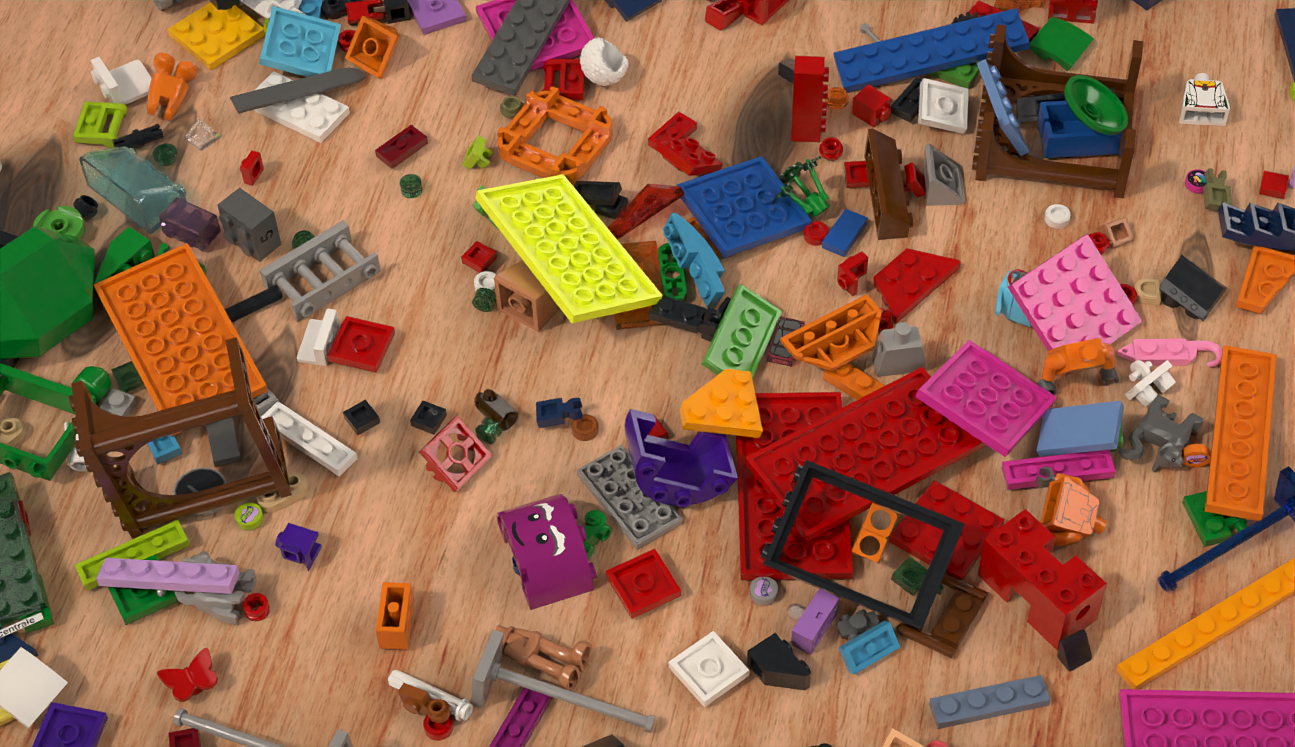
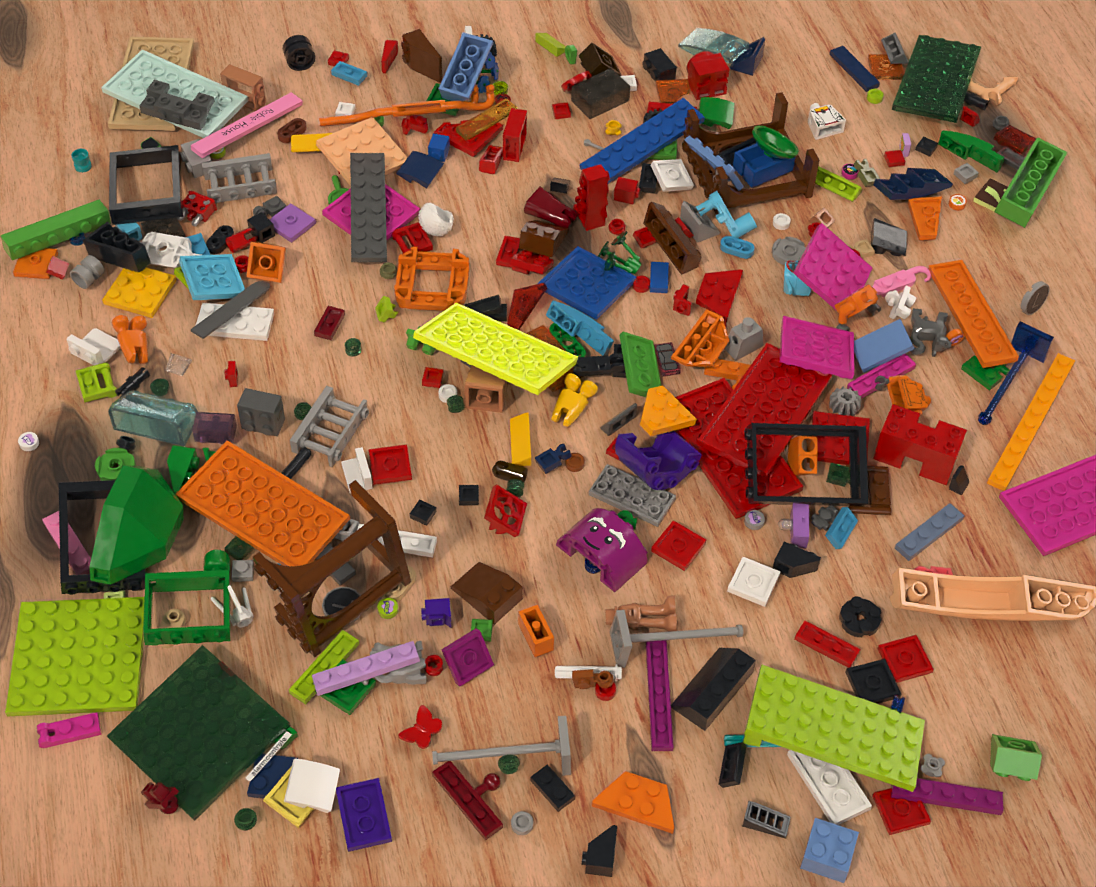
camera: 30 degrees left, 0 degrees up
none -> magenta tile [441,628,494,687]
none -> reddish brown slope [450,562,523,625]
none -> bright green tile [471,619,493,641]
none -> yellow slope [510,412,531,466]
none -> reddish brown slope [519,220,569,257]
none -> dark red piece [524,186,577,228]
none -> yellow piece [551,373,598,427]
none -> dark grey slope [600,403,637,436]
none -> yellow plate [605,120,622,135]
none -> medium azure piece [695,191,757,238]
none -> dark azure plate [720,236,755,259]
none -> light grey tile [772,237,806,265]
none -> lime slope [815,166,862,202]
none -> light grey gear [829,386,861,416]

